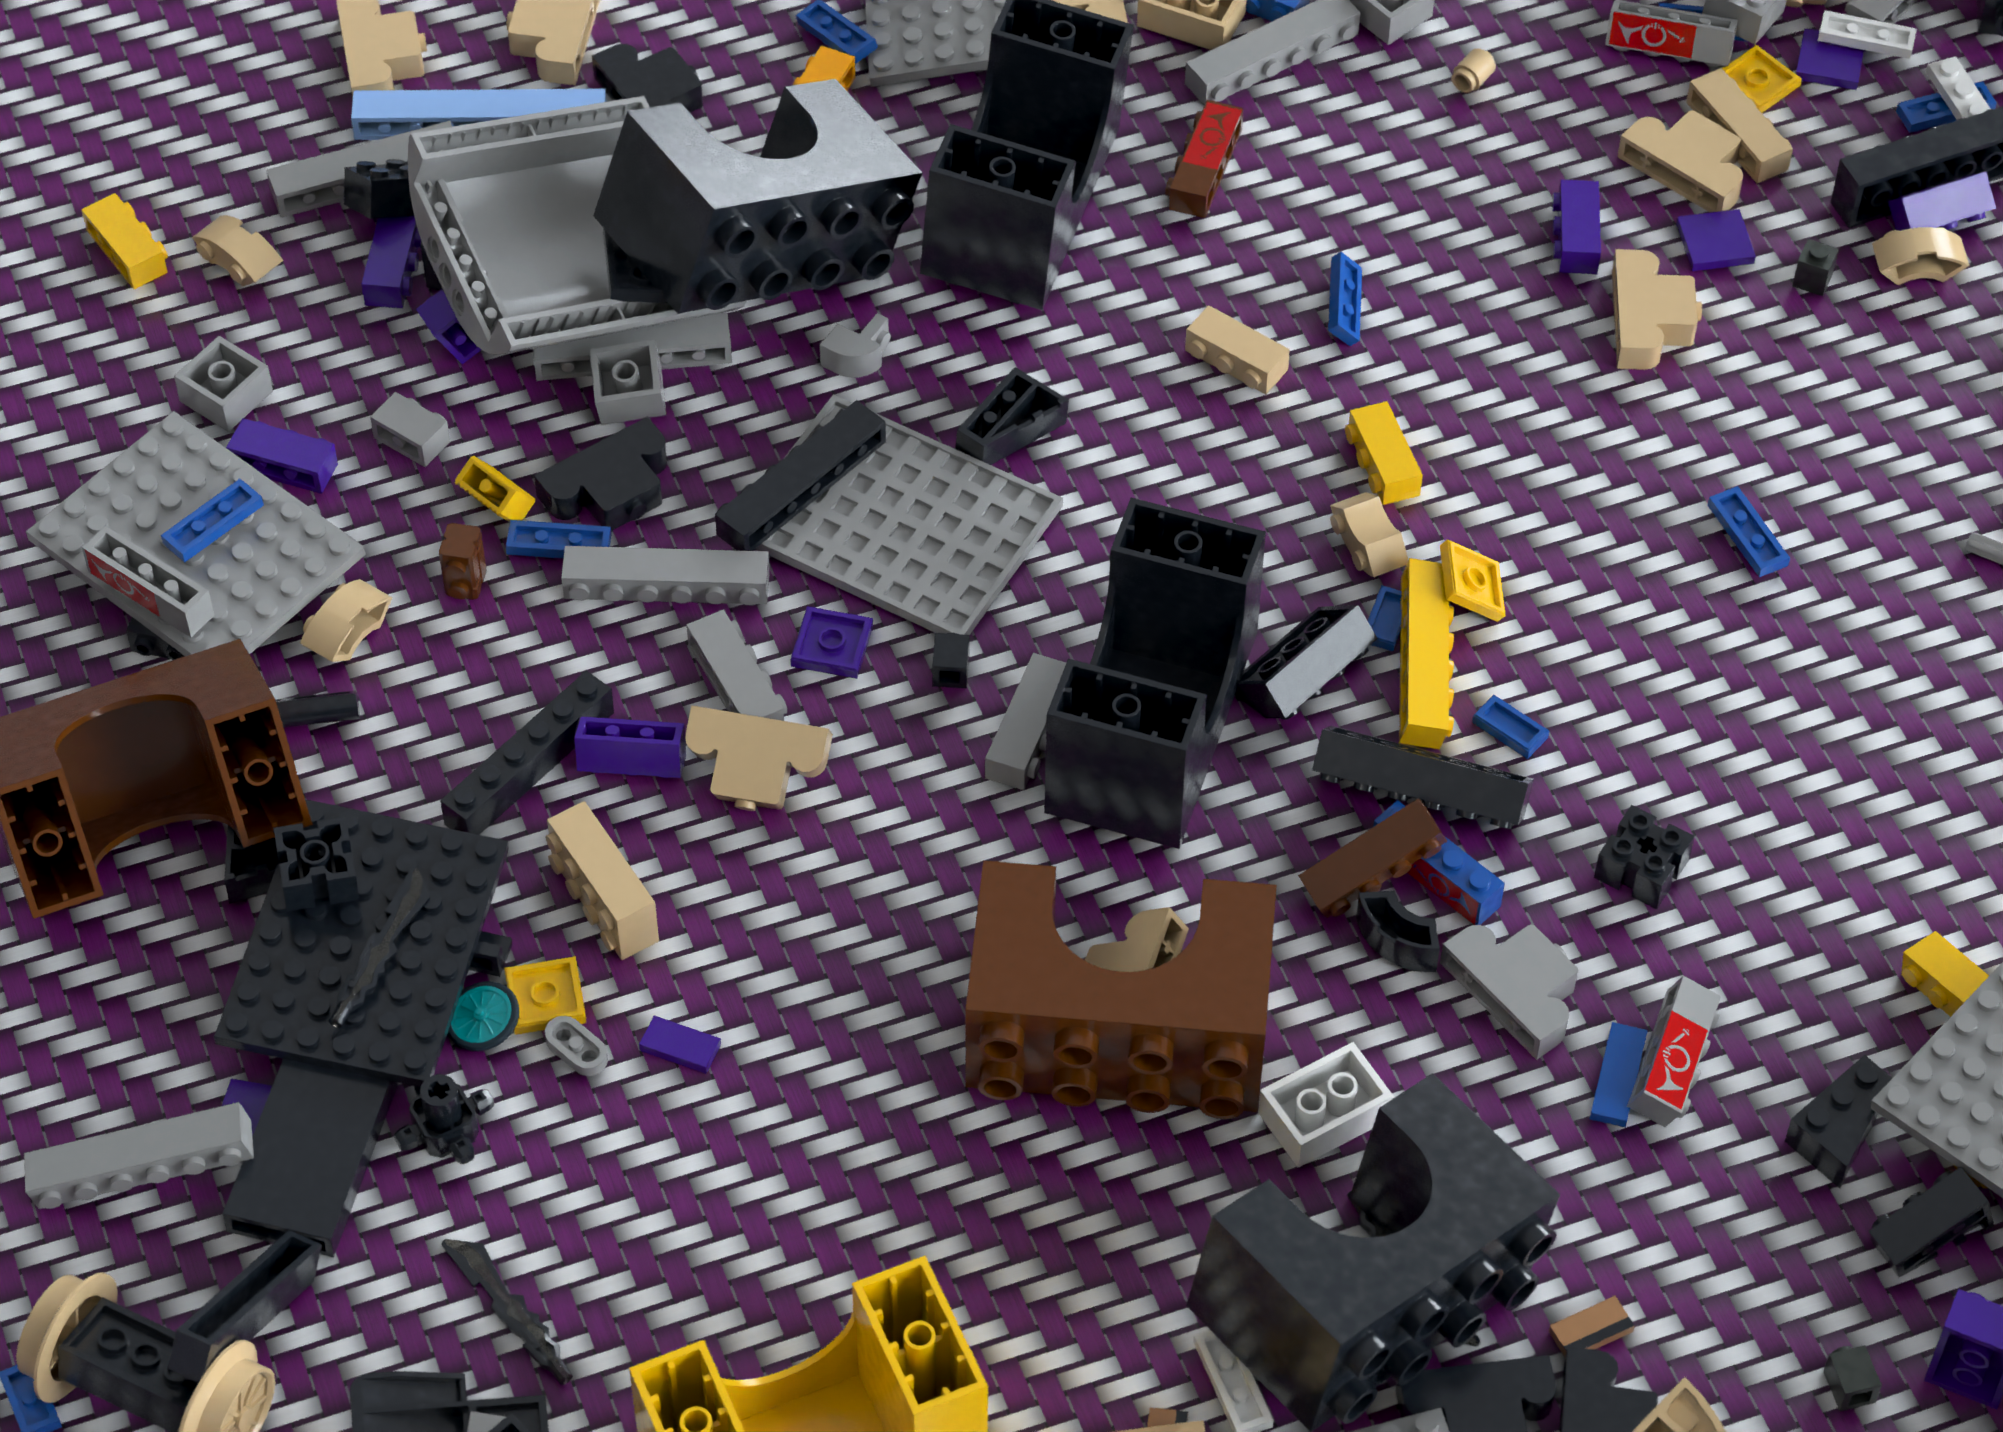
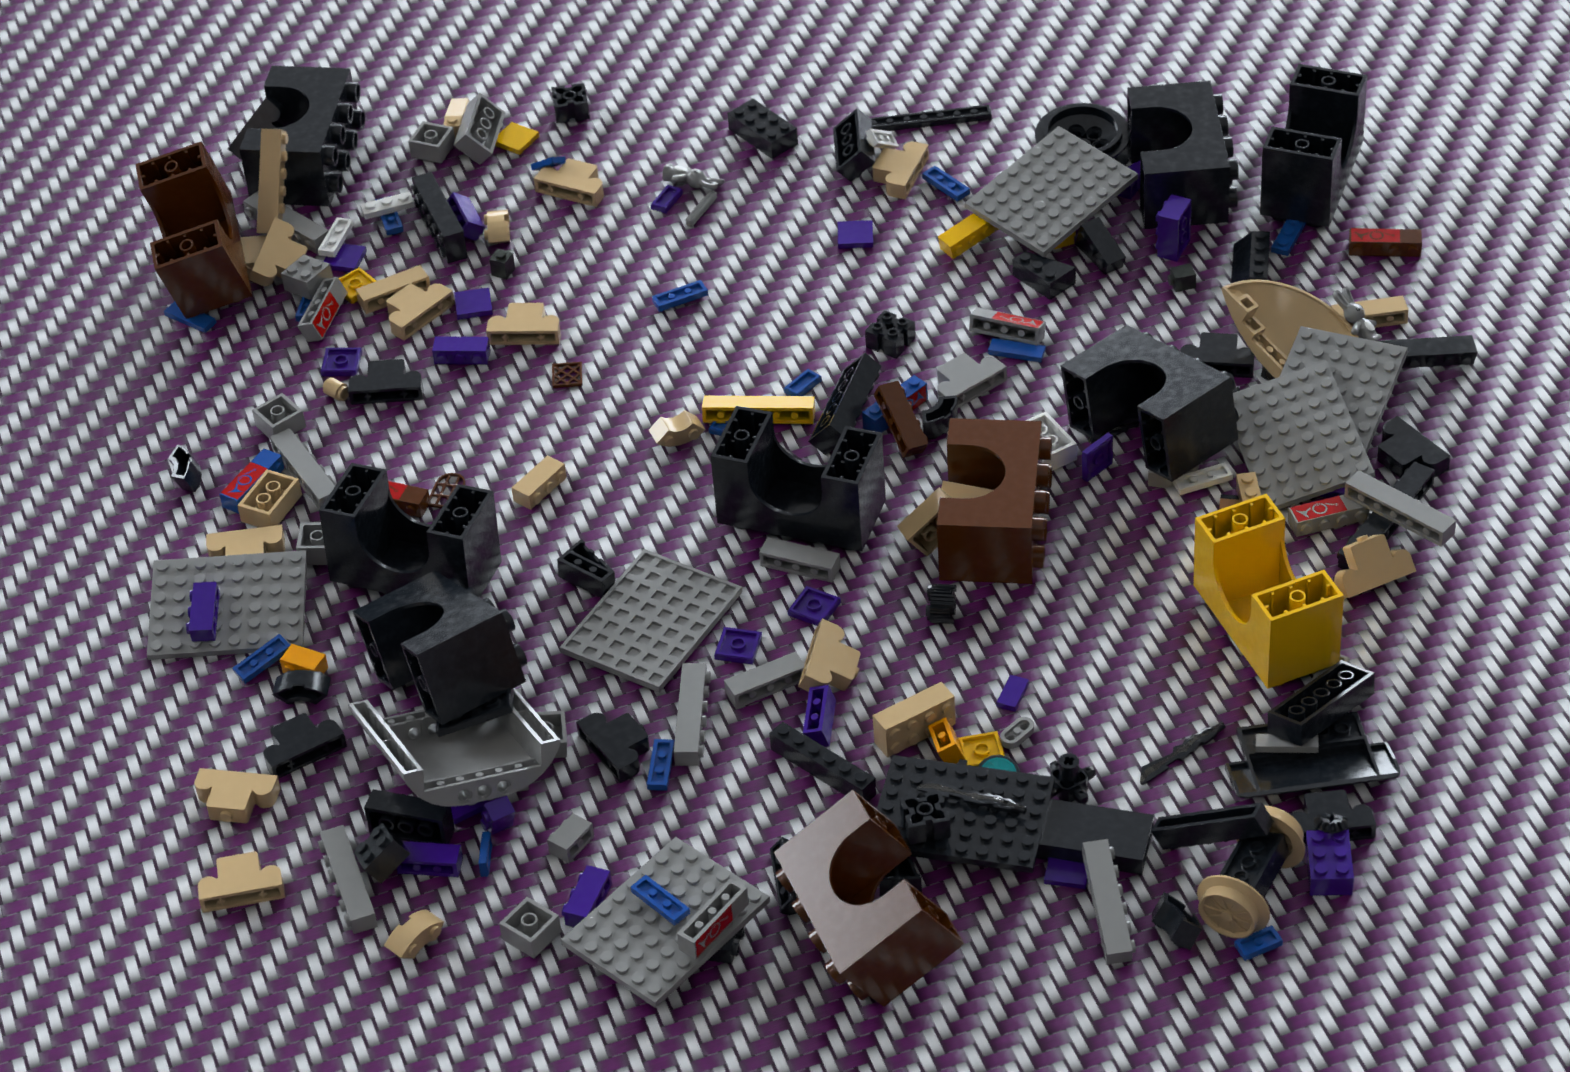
camera: 85 degrees left, 10 degrees down
yellow brick [81,193,168,289] -> none
tan brick [300,579,393,662] -> none
light blue brick [351,89,607,140] -> none
reddish brown brick [439,523,487,600] -> none
yellow brick [455,456,535,522] -> none
black brick [715,400,886,551] -> none
light grey brick [820,313,890,378] -> none
black brick [932,633,970,688] -> none
blue plate [1328,252,1362,346] -> none
yellow brick [1345,401,1423,505] -> none
yellow tile [1440,539,1505,622] -> none
none -> black brick [272,670,331,705]
none -> dark purple tile [320,348,362,376]
none -> black brick [348,359,424,405]
none -> reddish brown window [428,473,466,509]
none -> blue tile [478,832,493,877]
none -> reddish brown window [552,361,583,388]
none -> dark purple tile [788,586,841,626]
none -> dark purple tile [838,220,873,249]
none -> tan brick [897,487,952,556]
none -> black brick [926,584,957,624]
none -> light orange brick [928,717,965,764]
none -> dark purple tile [1082,433,1113,482]
none -> black brick [1152,892,1202,950]

